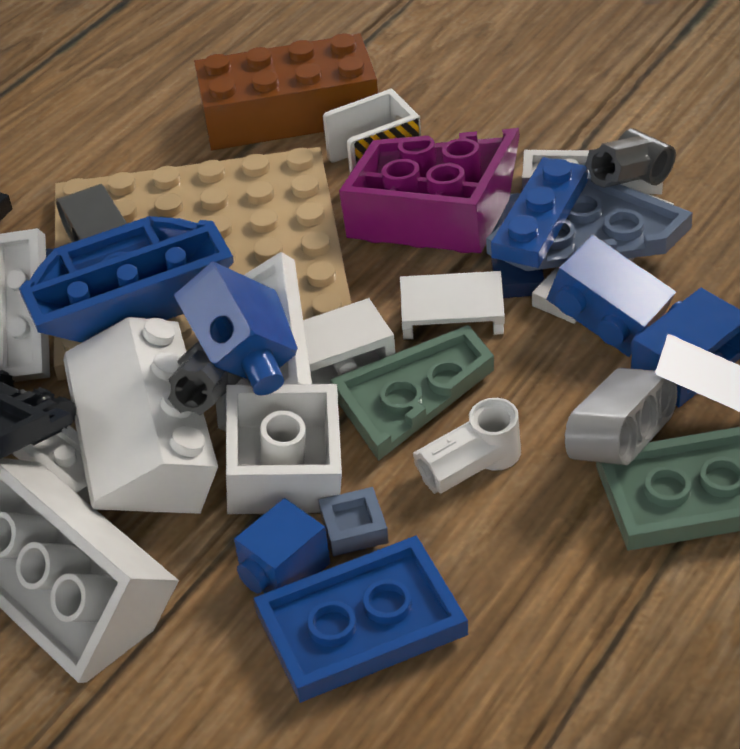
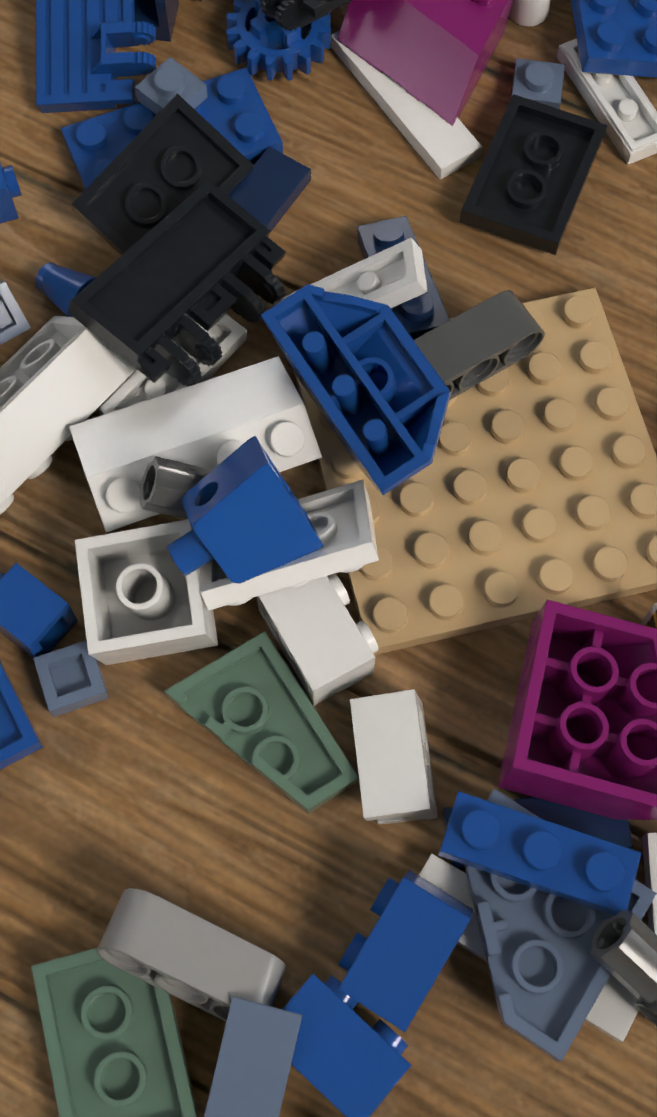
camera: 80 degrees right, 25 degrees up
white piece [413,398,521,494] -> none

